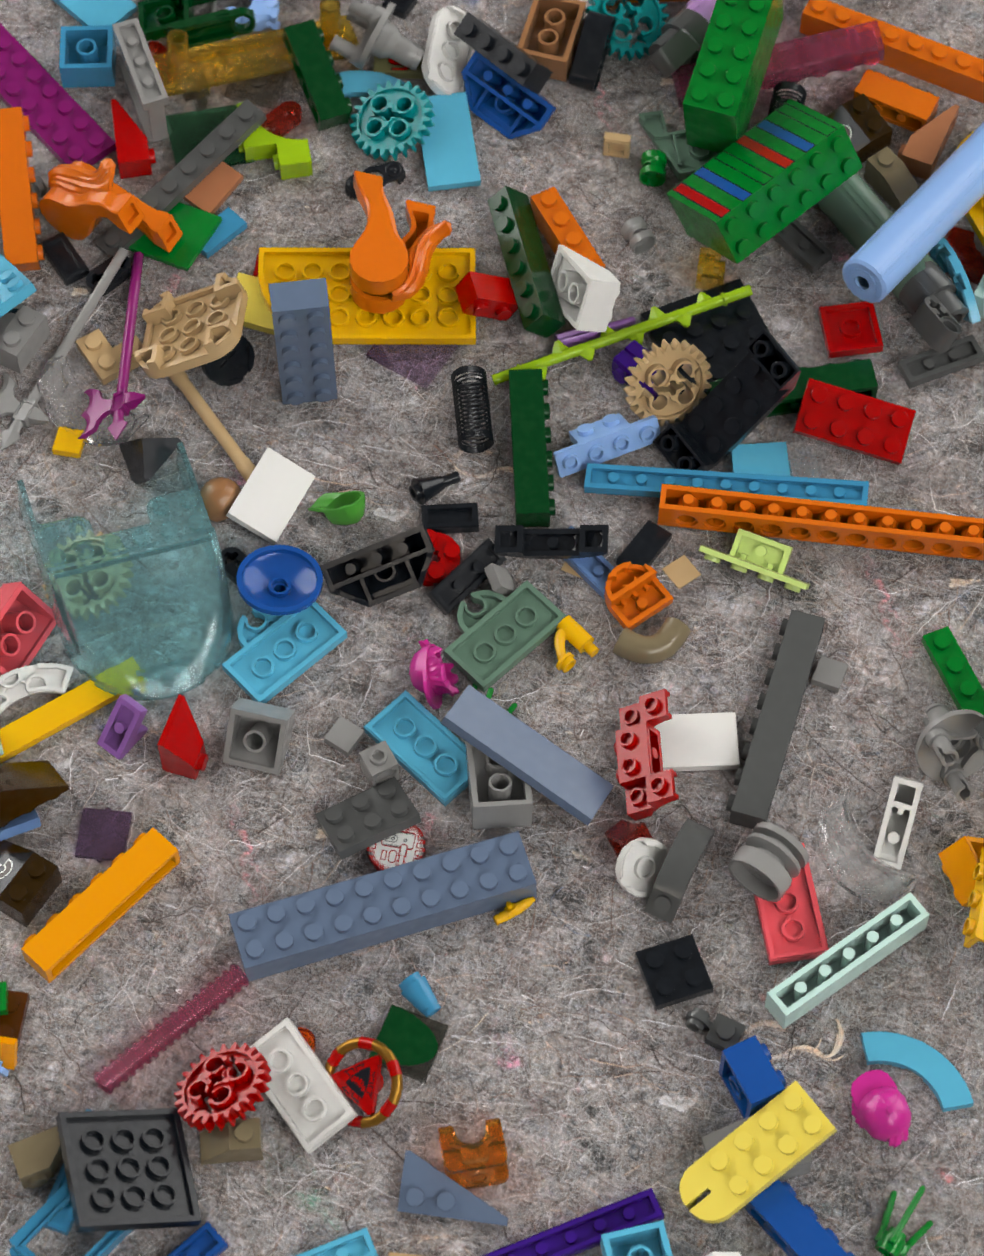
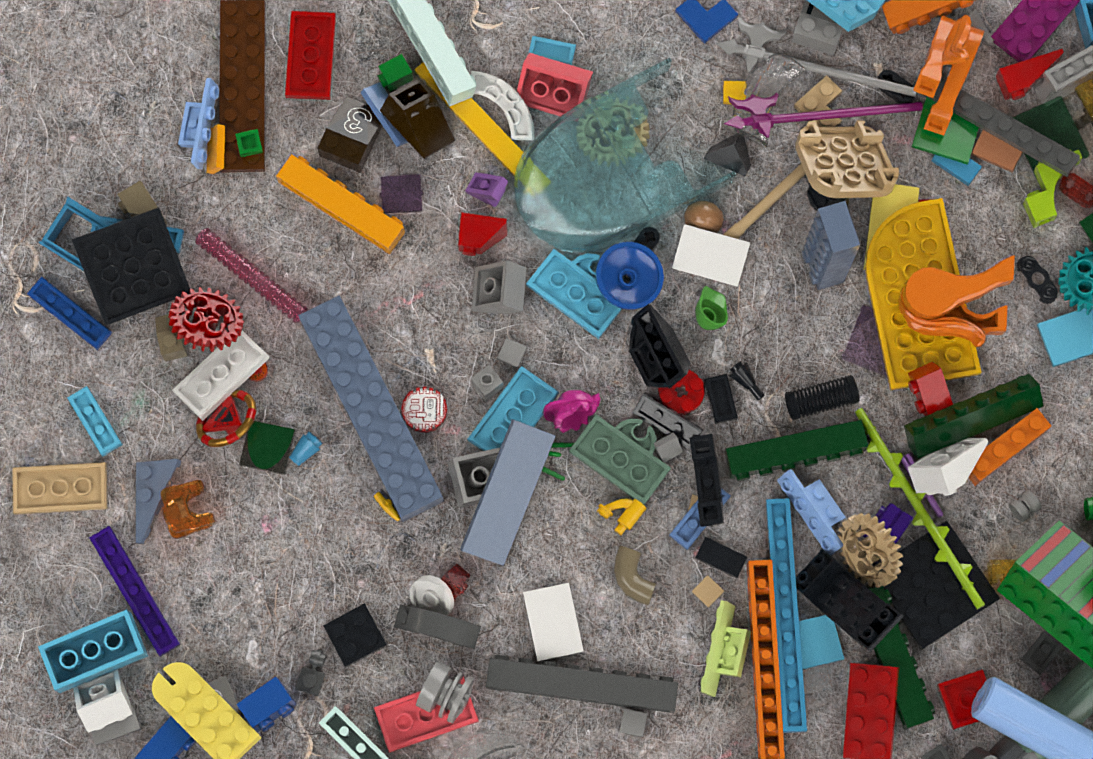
camera: 80 degrees right, 15 degrees up
black tile [39,232,89,286] -> none
dark grey plate [315,777,421,860] -> none
orange slope [604,561,674,630] -> none
bracket [614,688,679,821] -> none

